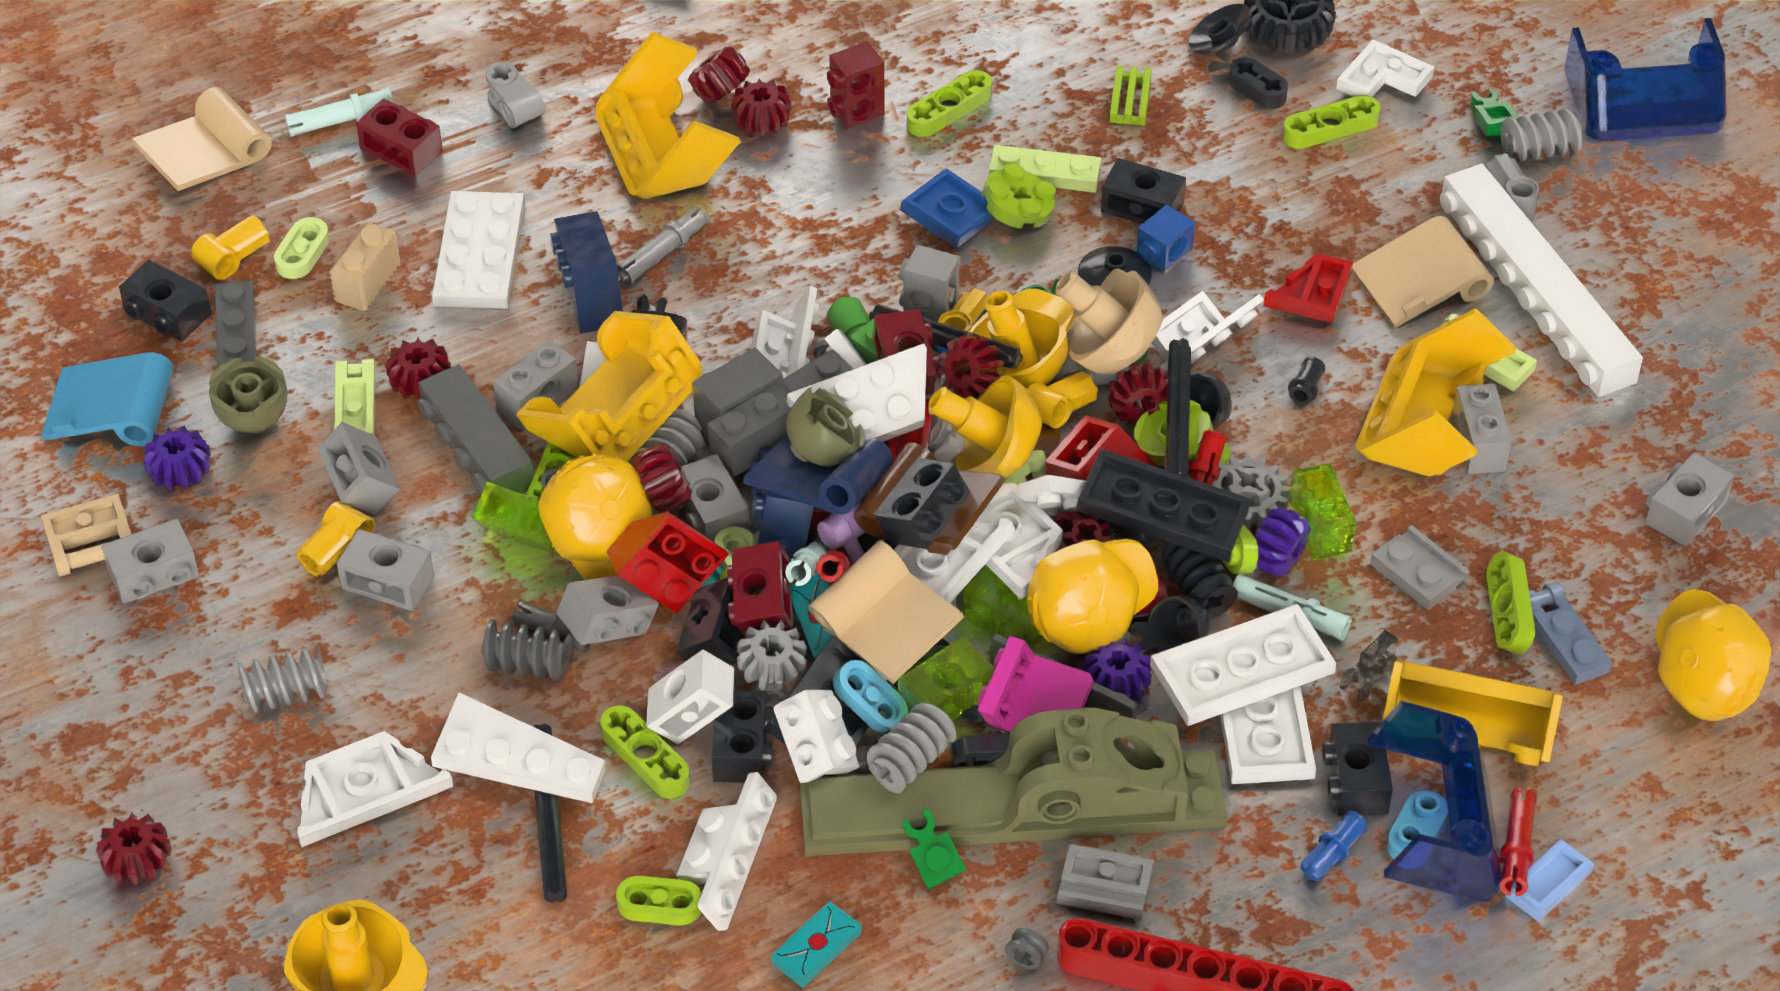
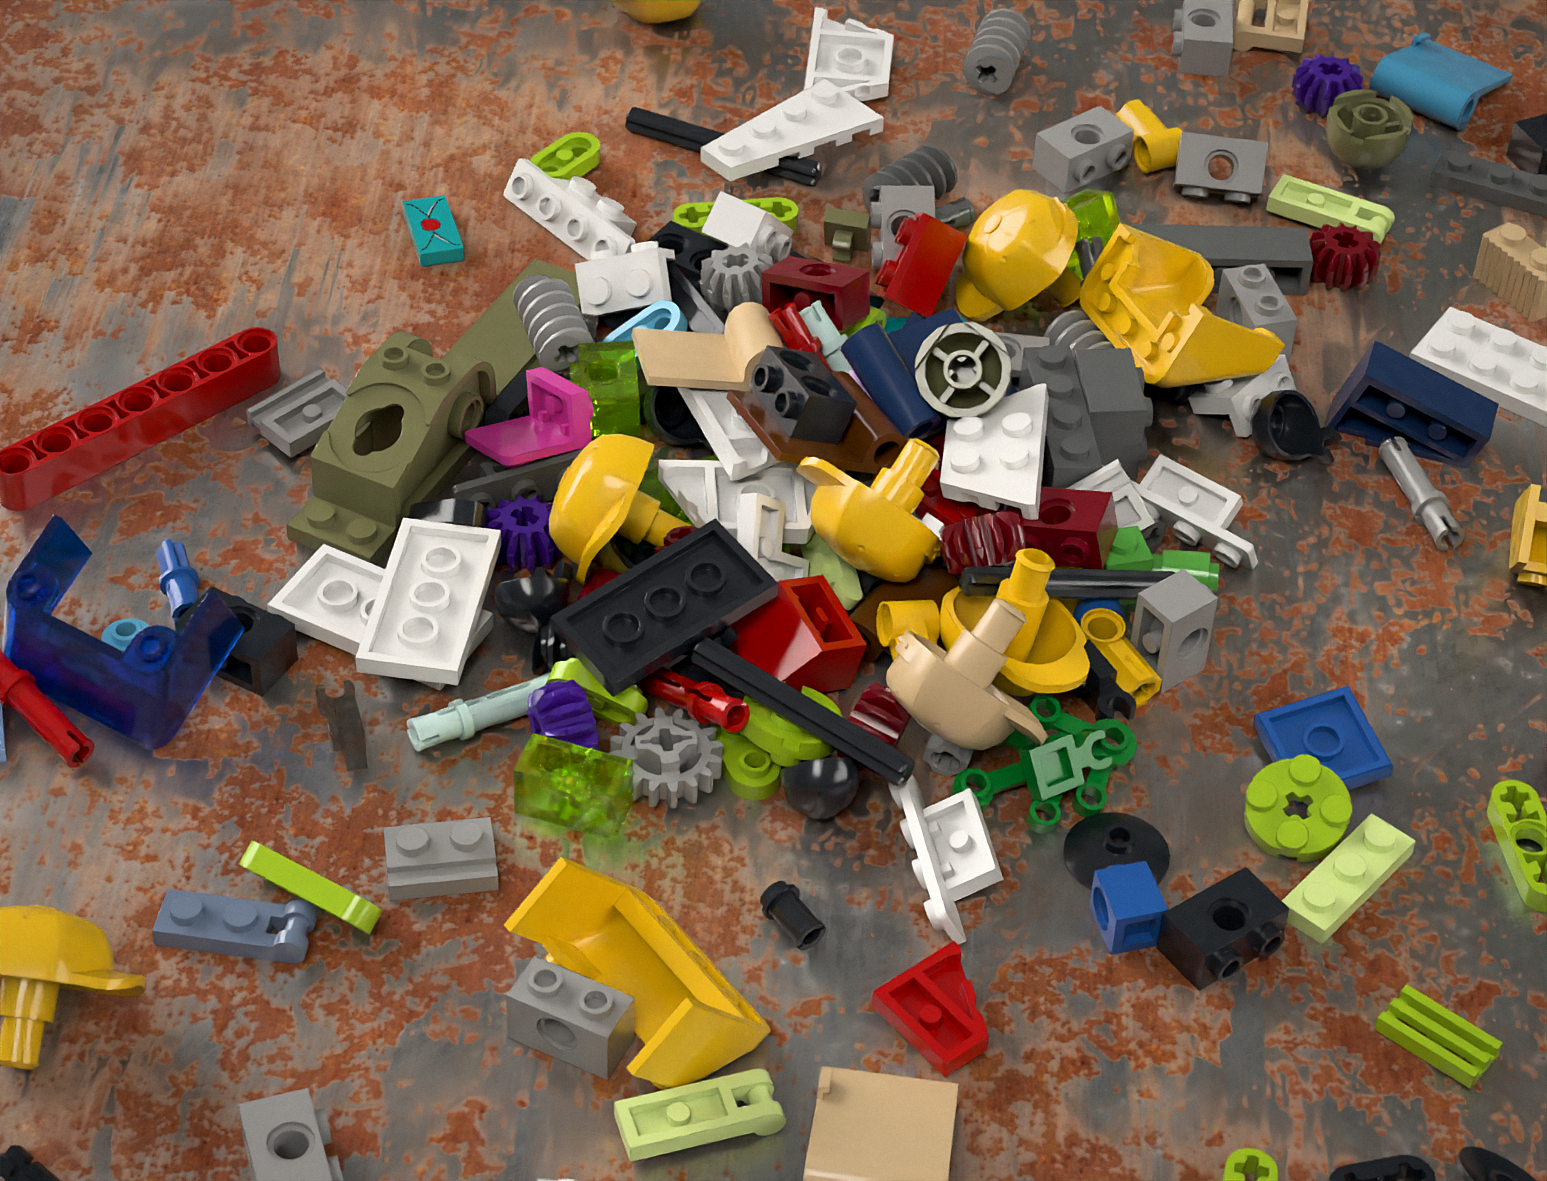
camera: 120 degrees right, 5 degrees down
dark red gear [633,443,692,513] -> none
green plate [902,808,967,891] -> none
dark grey bush [1005,927,1049,970] -> none
yellow windscreen [1381,660,1563,766] -> none
none -> black beam [408,499,489,528]
none -> olive tile [823,207,871,264]

